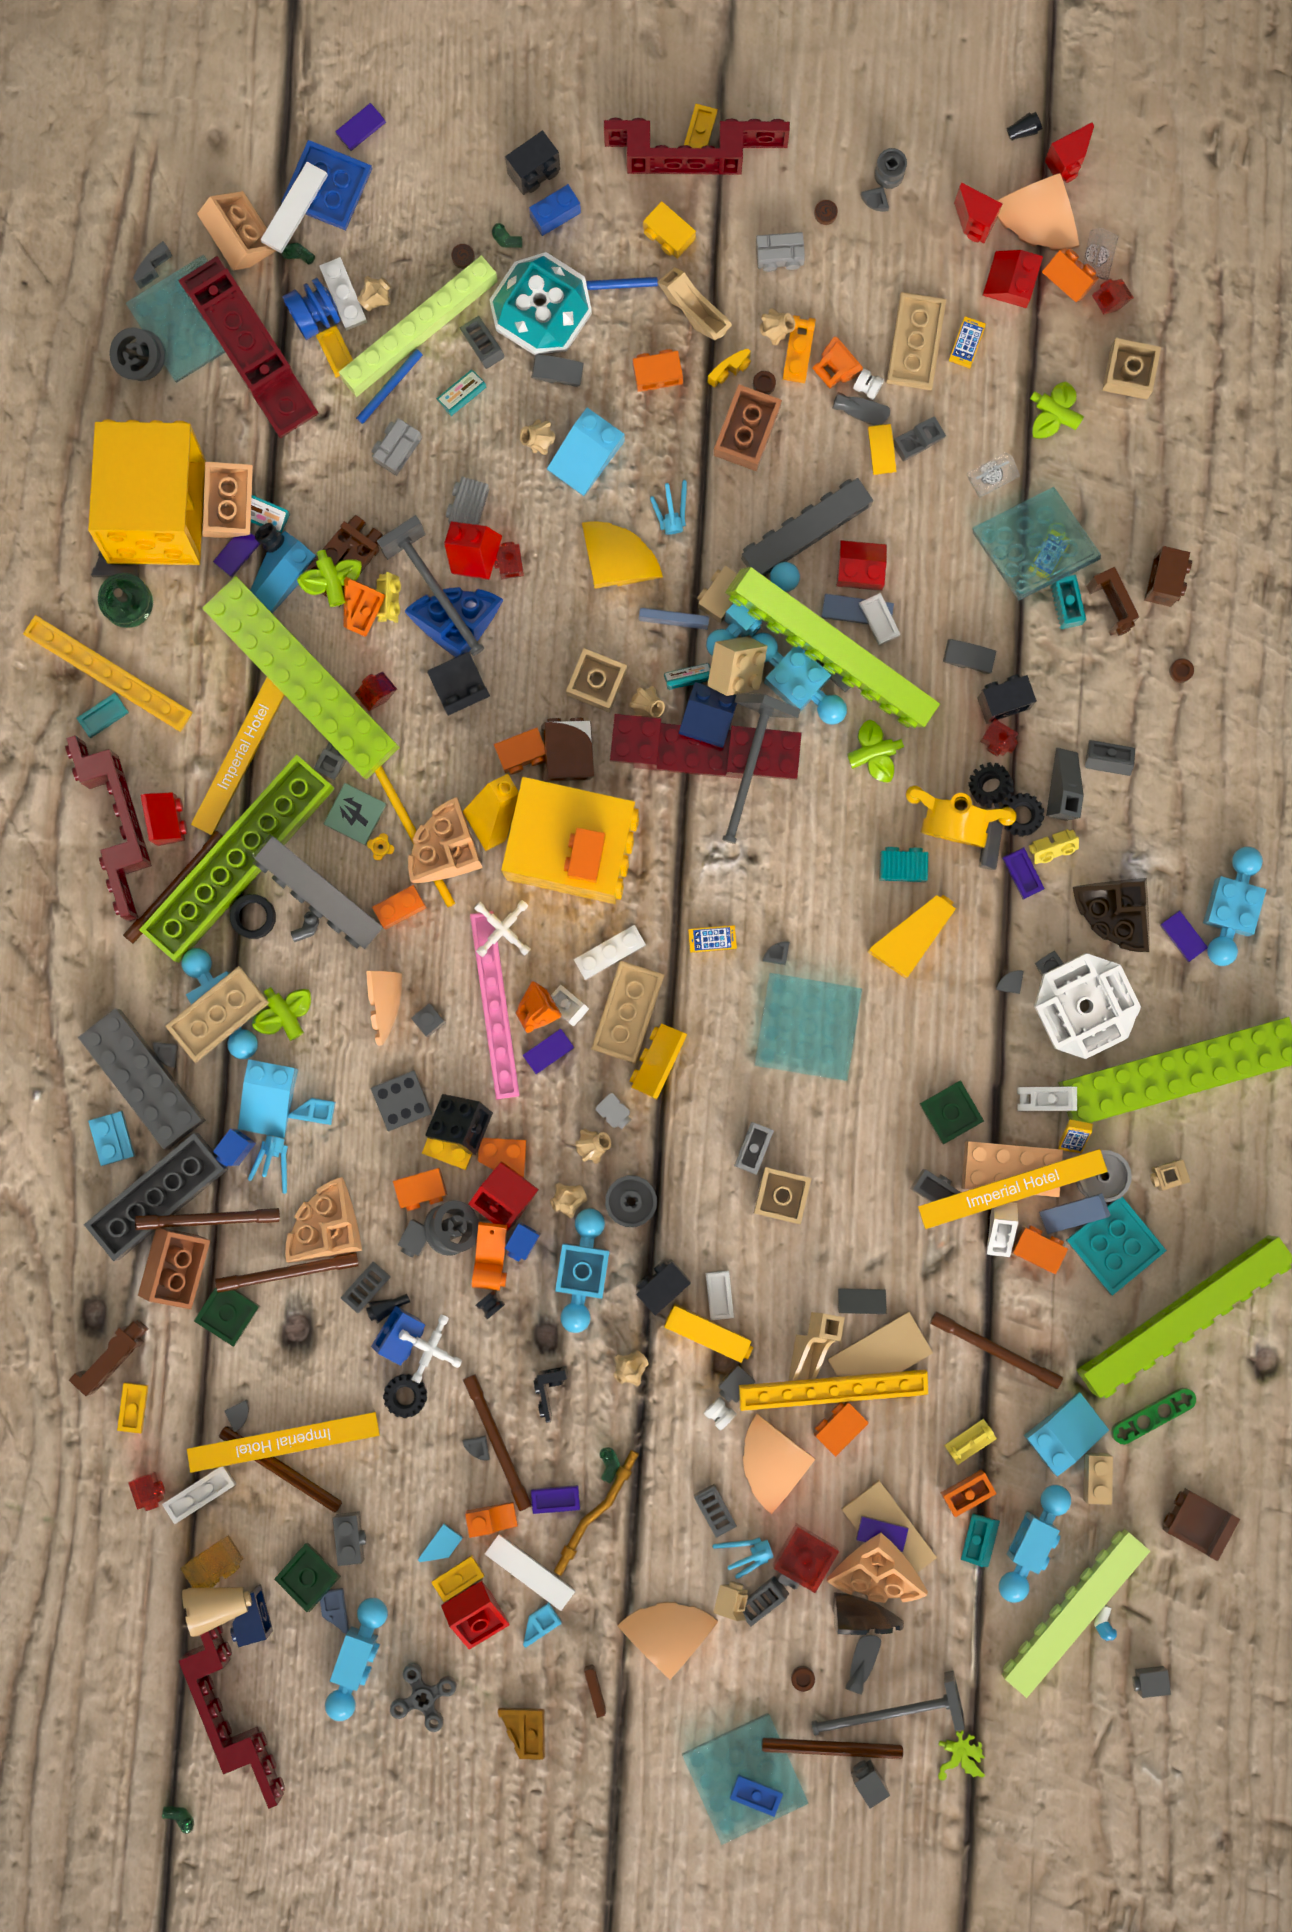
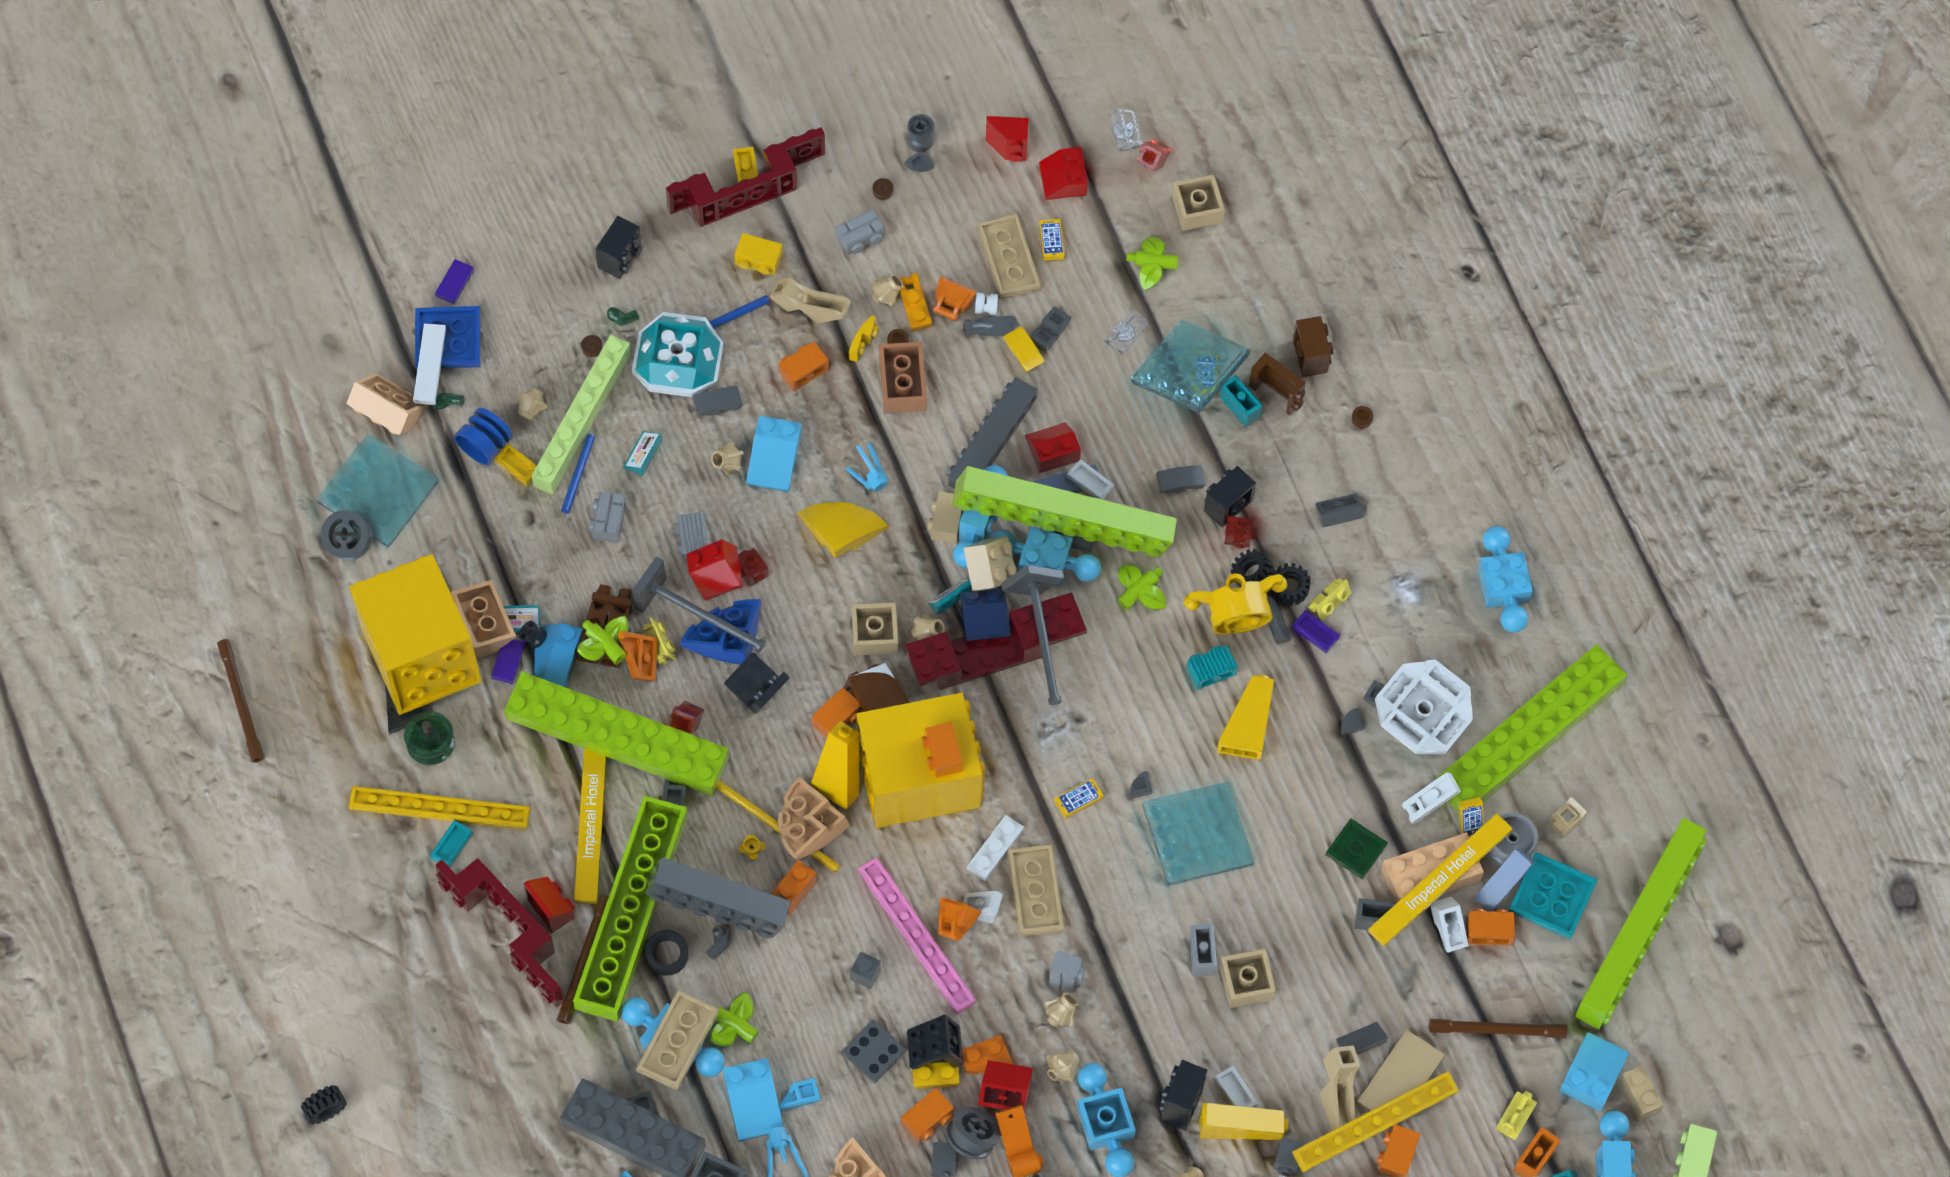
camera: 30 degrees left, 20 degrees down
dark grey slope [133,241,172,289] -> none
dark red bracket [178,256,319,438] -> none
blue brick [213,1129,256,1167] -> none
white plate [319,257,367,331] -> none
sand green tile [324,783,387,846] -> none
light nougat brick [366,971,402,1046] -> none
dark grey slope [460,316,505,369] -> none
white piece [474,900,531,957] -> none
blue brick [504,1222,541,1262] -> none
dark purple tile [523,1029,574,1074] -> none
blue brick [529,184,581,236] -> none
dark grey wheel [605,1175,657,1227] -> none
yellow slope [629,1023,687,1100] -> none
sand blue tile [639,608,709,630] -> none
light nougat brick [997,173,1079,250] -> none
black cone [1006,112,1043,141] -> none
orange brick [1042,248,1099,302] -> none
red slope [1045,122,1094,183] -> none
dark grey slope [1046,748,1084,821] -> none
dark brown brick [1073,878,1150,952] -> none
green beam [1111,1388,1196,1445] -> none
dark purple tile [1160,910,1208,962] -> none
reddish brown panel [1163,1488,1240,1561] -> none

